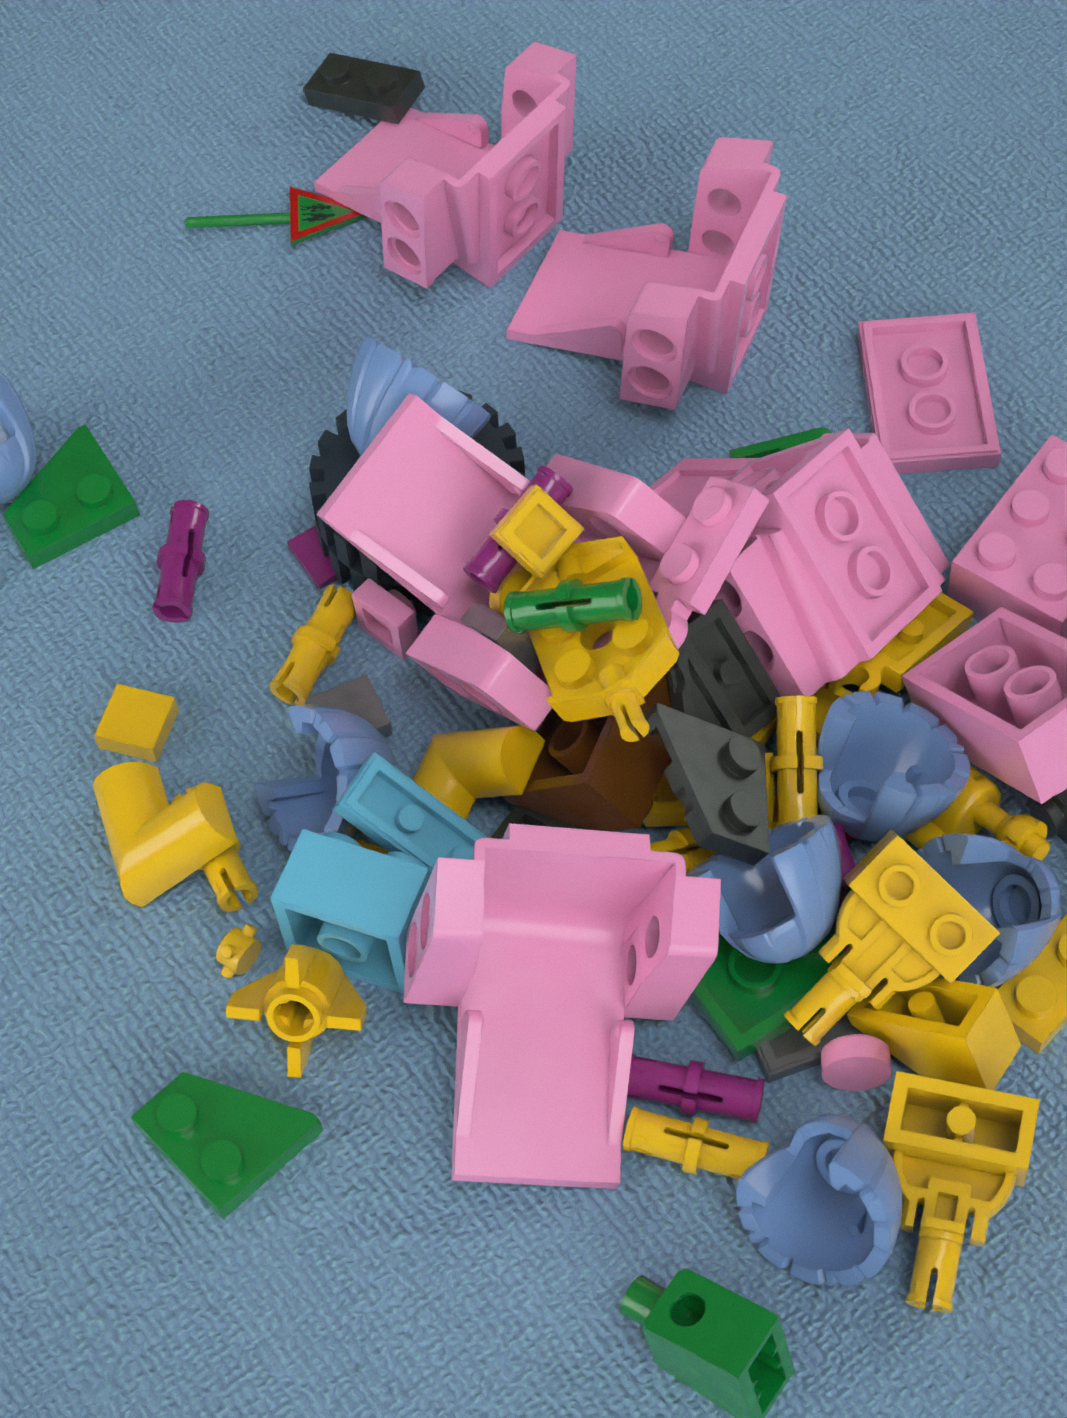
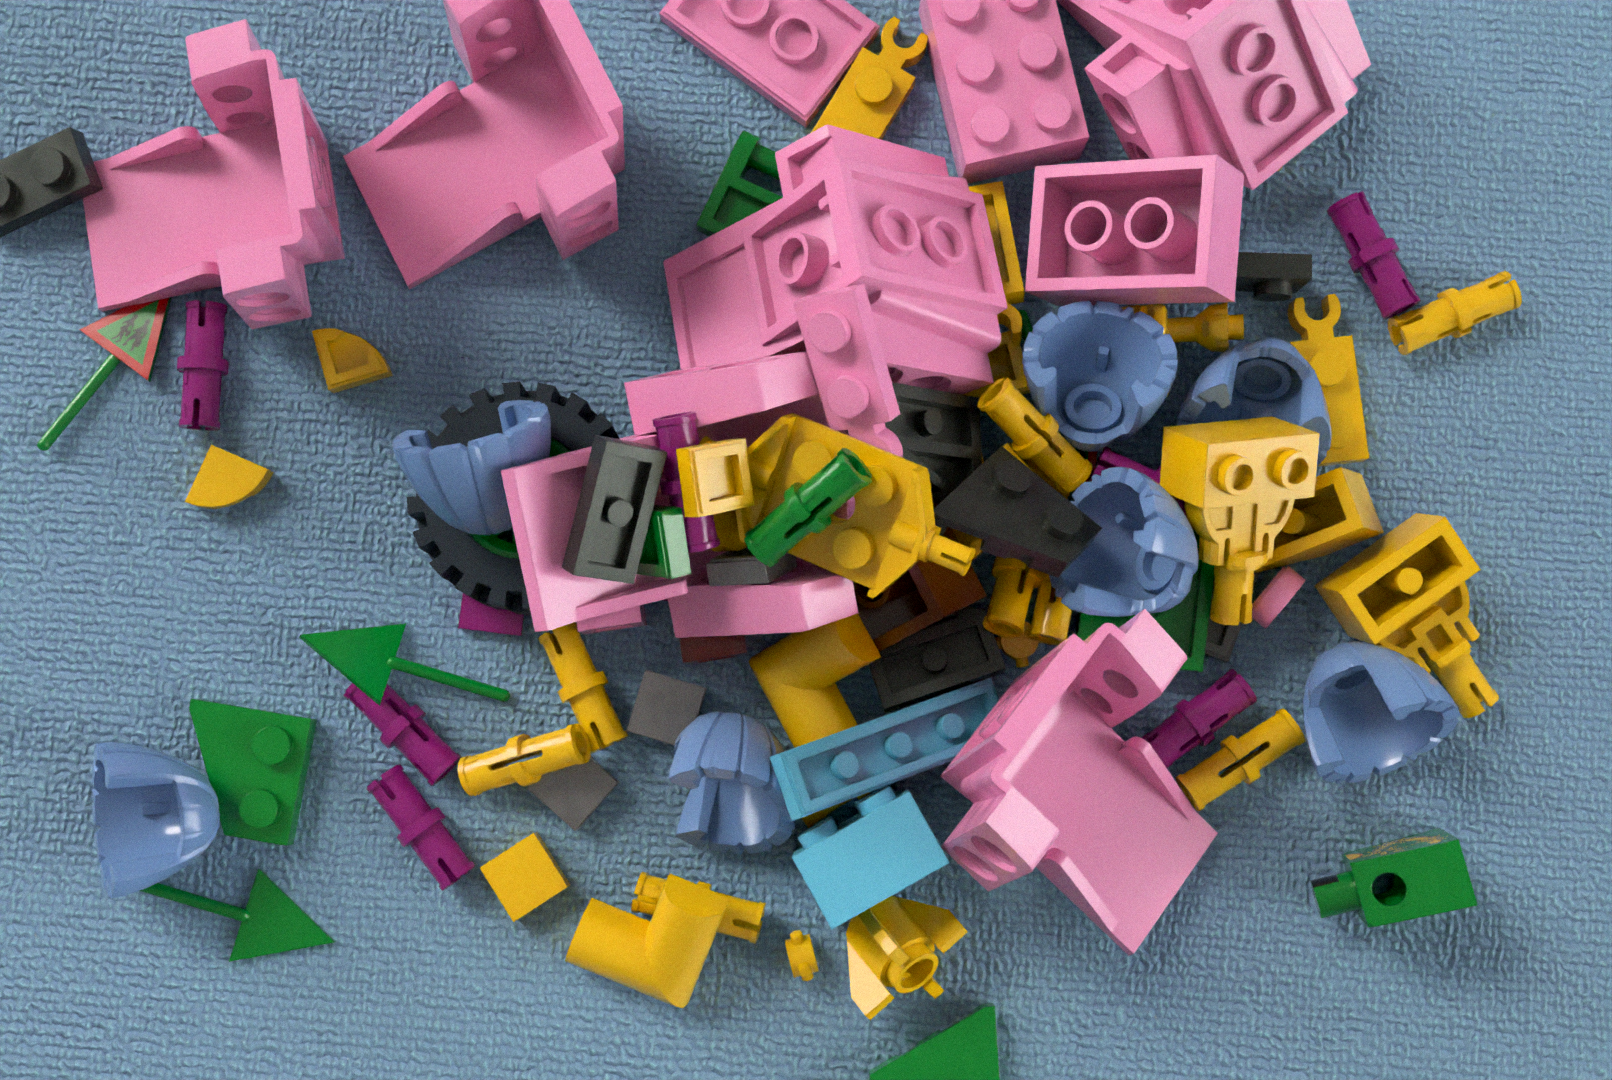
camera: 55 degrees left, 25 degrees up
none -> magenta pin [177,300,229,431]
none -> yellow tile [185,445,274,509]
none -> green piece [299,623,510,706]
none -> yellow tile [312,328,393,393]
none -> magenta pin [366,764,476,891]
none -> yellow pin [457,723,591,796]
none -> flat silver tile [527,757,619,831]
none -> pearl dark grey plate [562,435,667,584]
none -> green tile [636,505,691,579]
none -> clear red tile [679,635,749,665]
none -> yellow plate [811,16,928,140]

